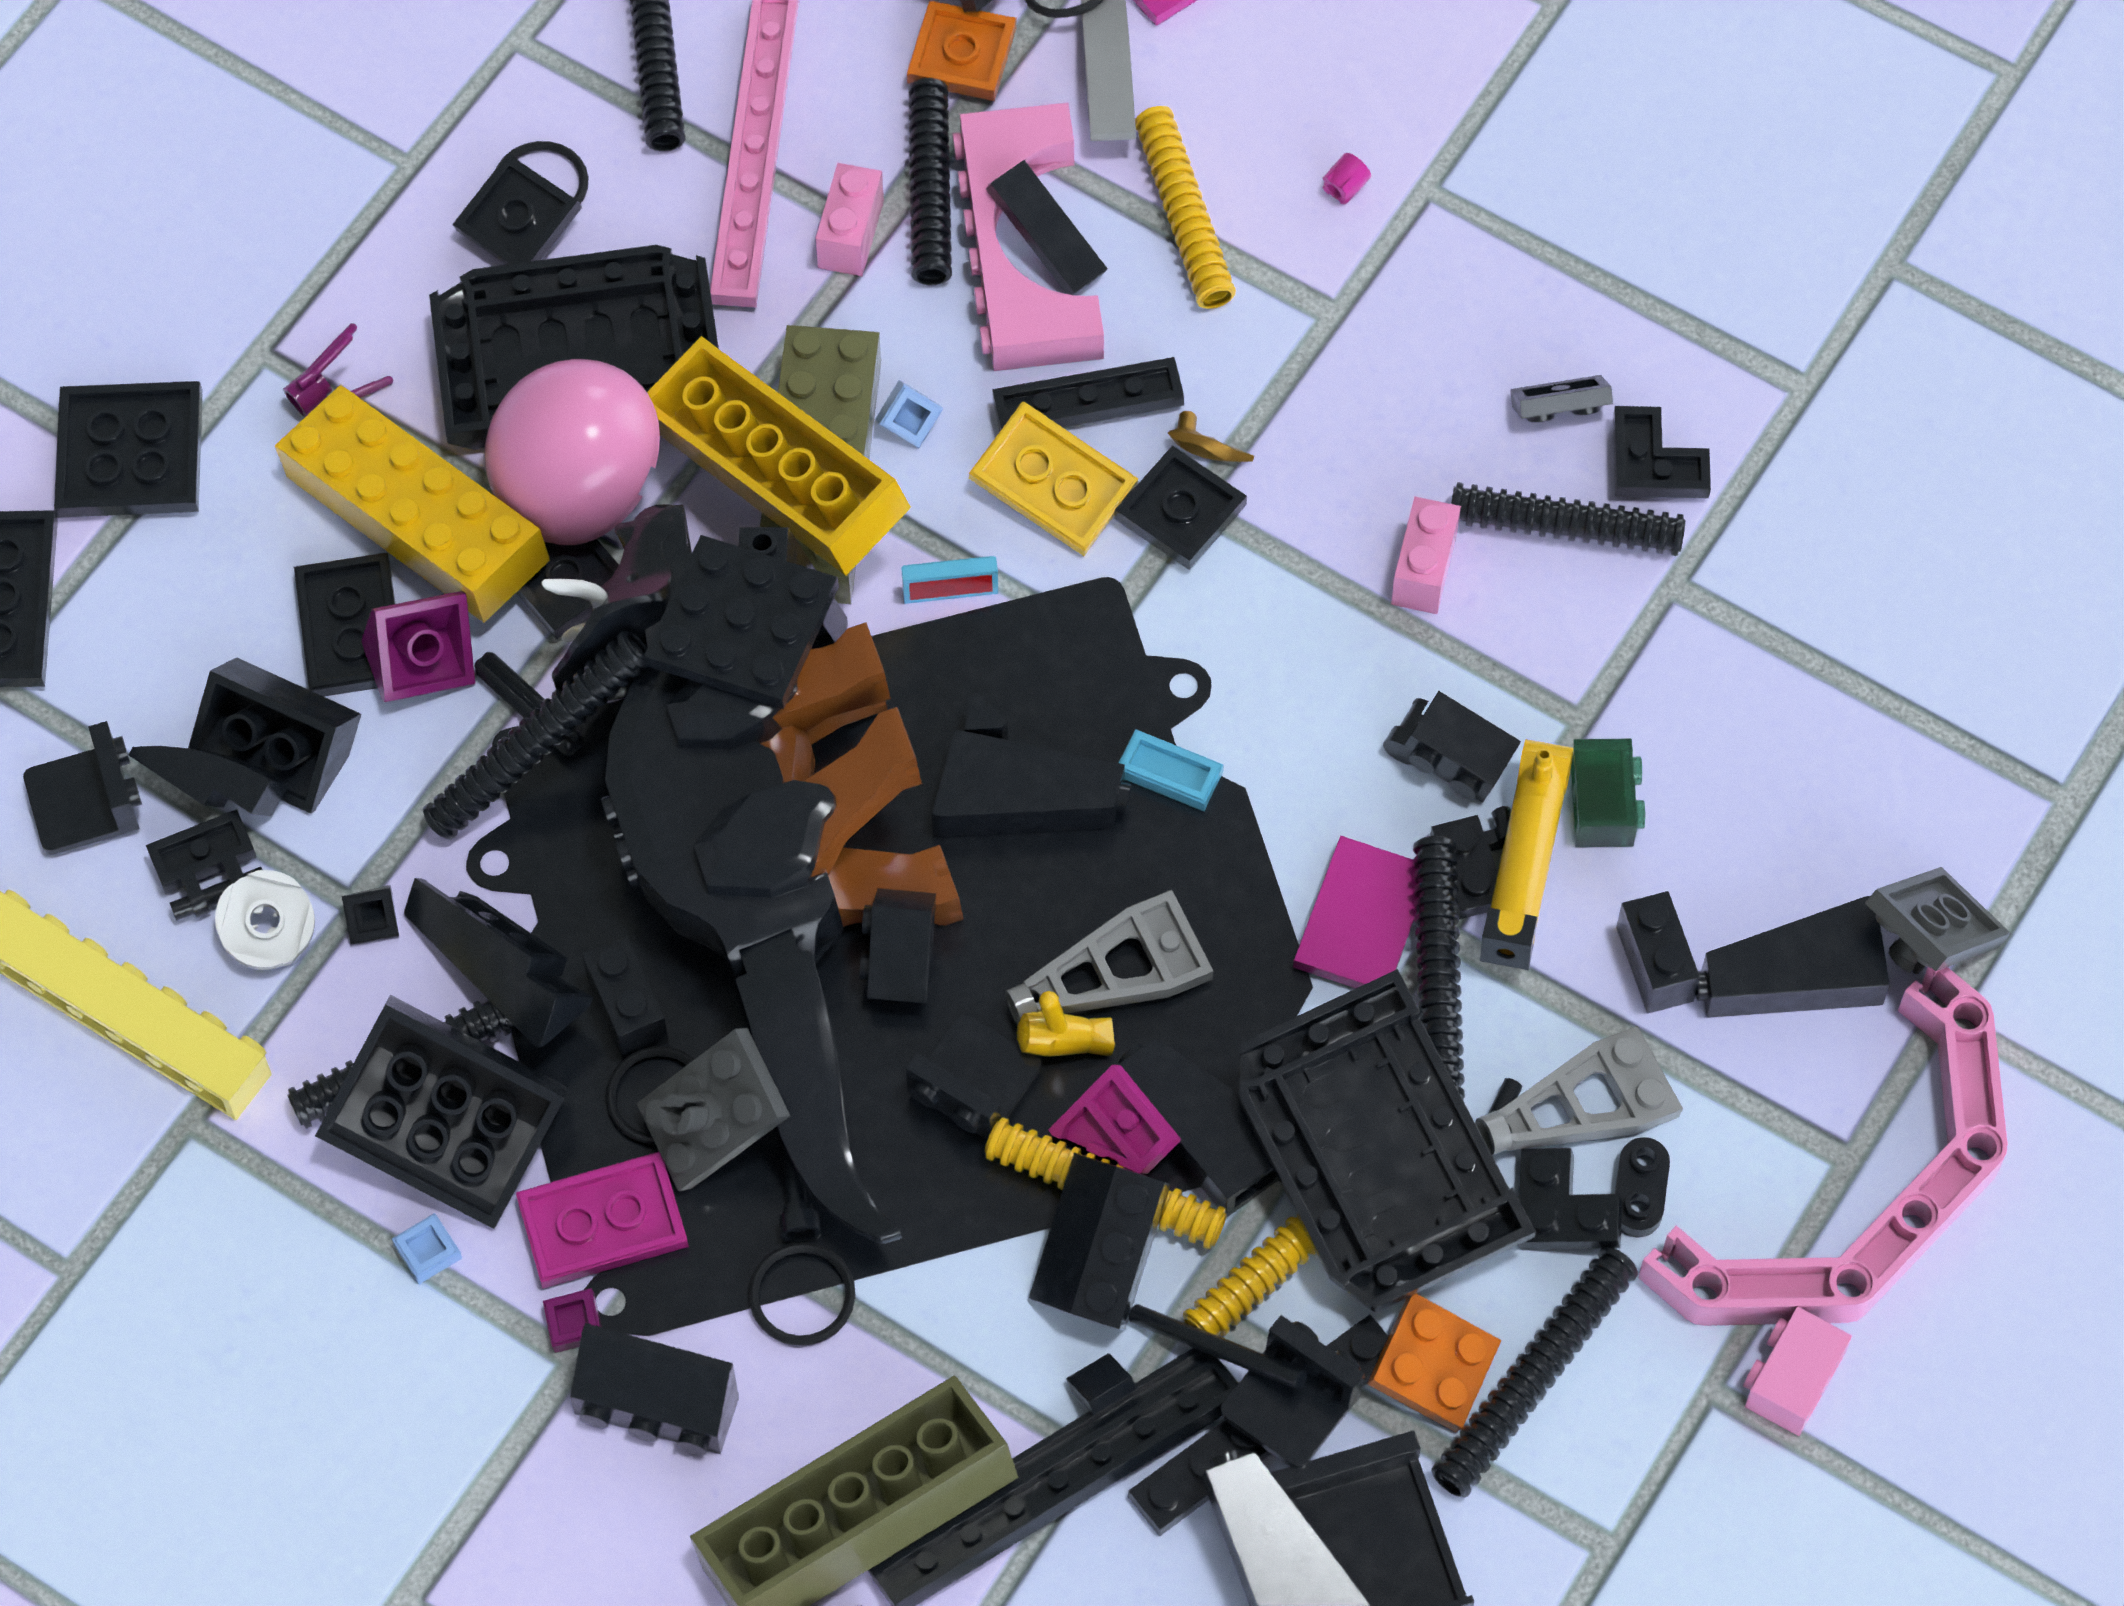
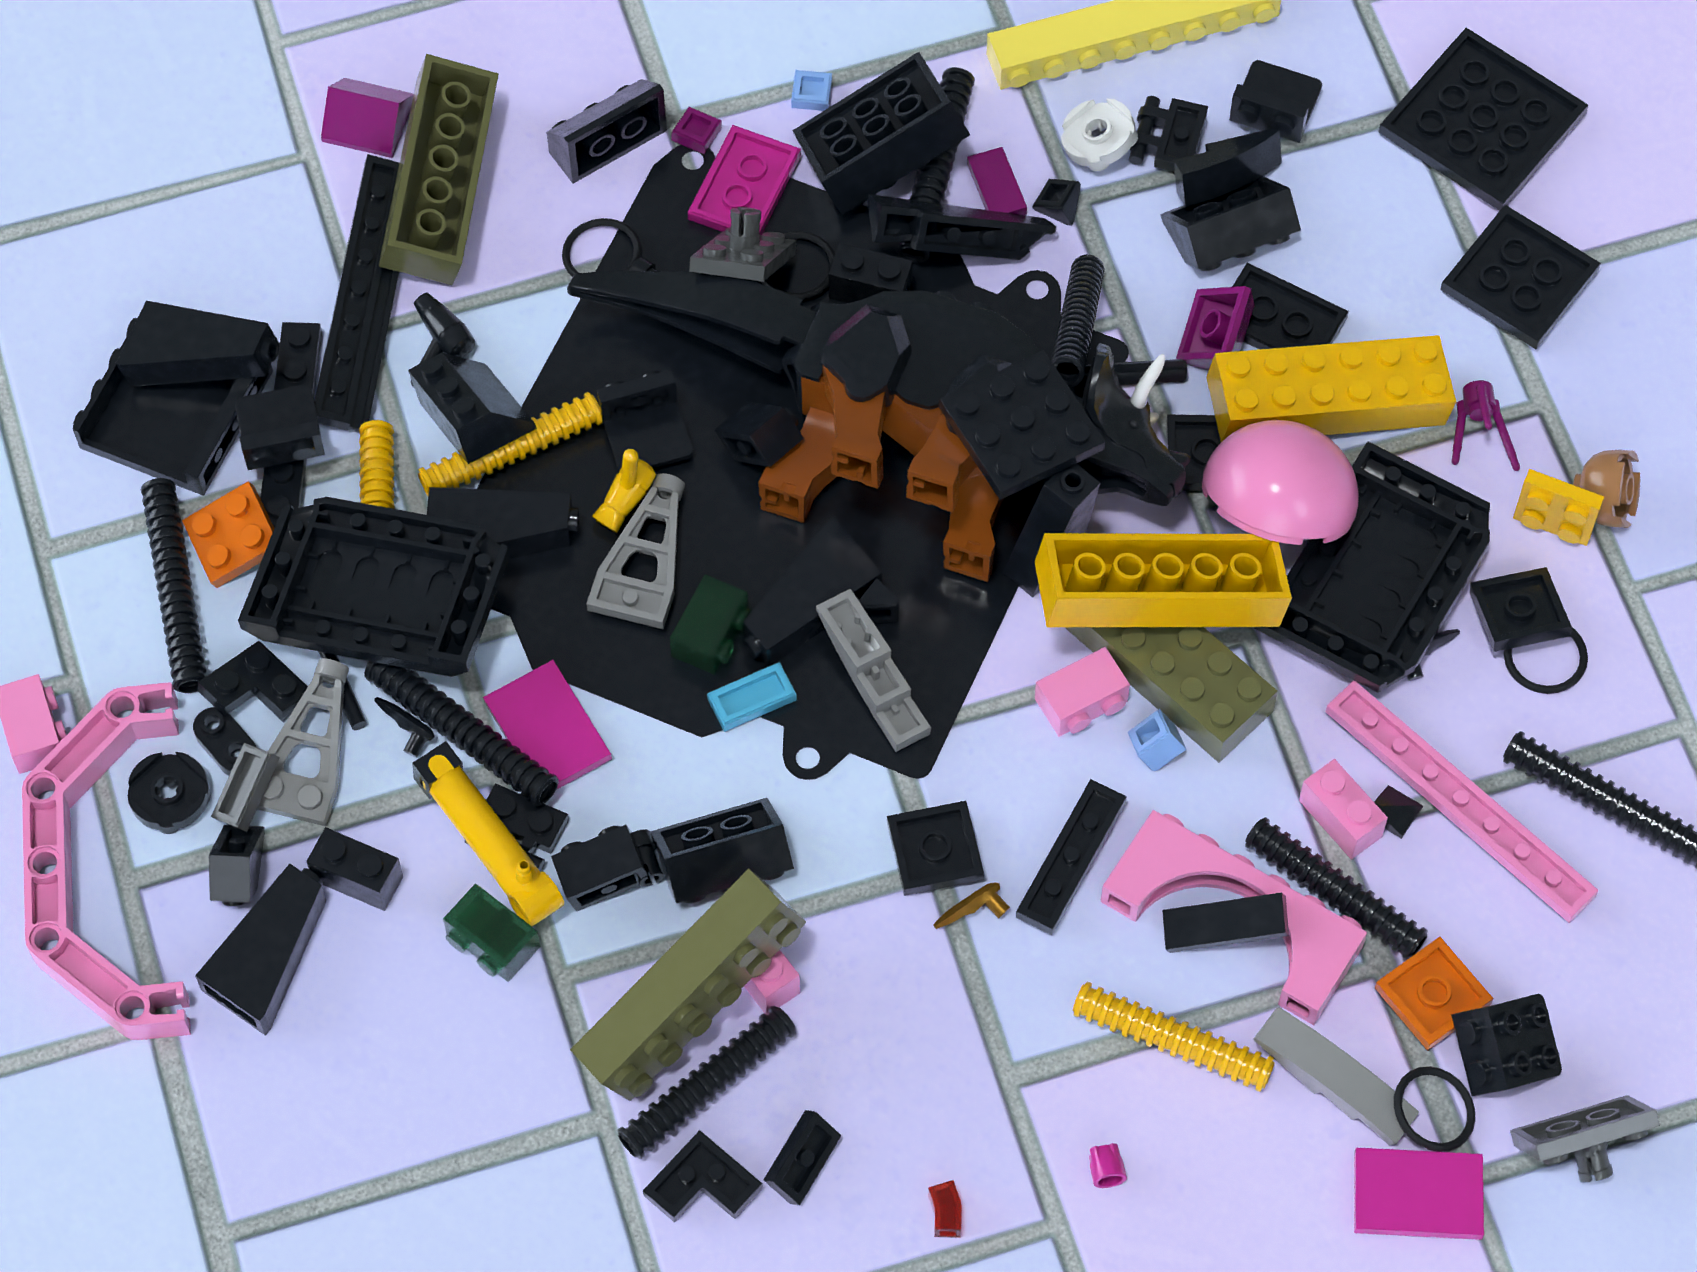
camera: 130 degrees right, 0 degrees up
medium azure tile [901,556,999,604] -> none
yellow tile [968,401,1138,556] -> none
dark pink wing [1048,1065,1182,1174] -> none
black tile [1066,1353,1137,1415] -> none
black bar [1129,1304,1307,1390] -> none
dark grey plate [1865,867,2011,974] -> none
none -> black plate [127,752,211,834]
none -> black slope [209,825,265,906]
none -> dark grey tile [211,743,280,832]
none -> black bar [374,697,434,758]
none -> black piece [411,292,475,388]
none -> olive brick [570,869,807,1101]
none -> black slope [651,797,794,903]
none -> clear green brick [670,575,752,674]
none -> light grey slope [816,589,931,752]
none -> clear red piece [928,1180,962,1238]
none -> magenta tile [967,147,1027,215]
none -> bright pink brick [1035,647,1130,737]
none -> black slope [1374,785,1423,839]
none -> yellow plate [1513,469,1604,546]
none -> medium nougat cylinder [1573,449,1641,528]

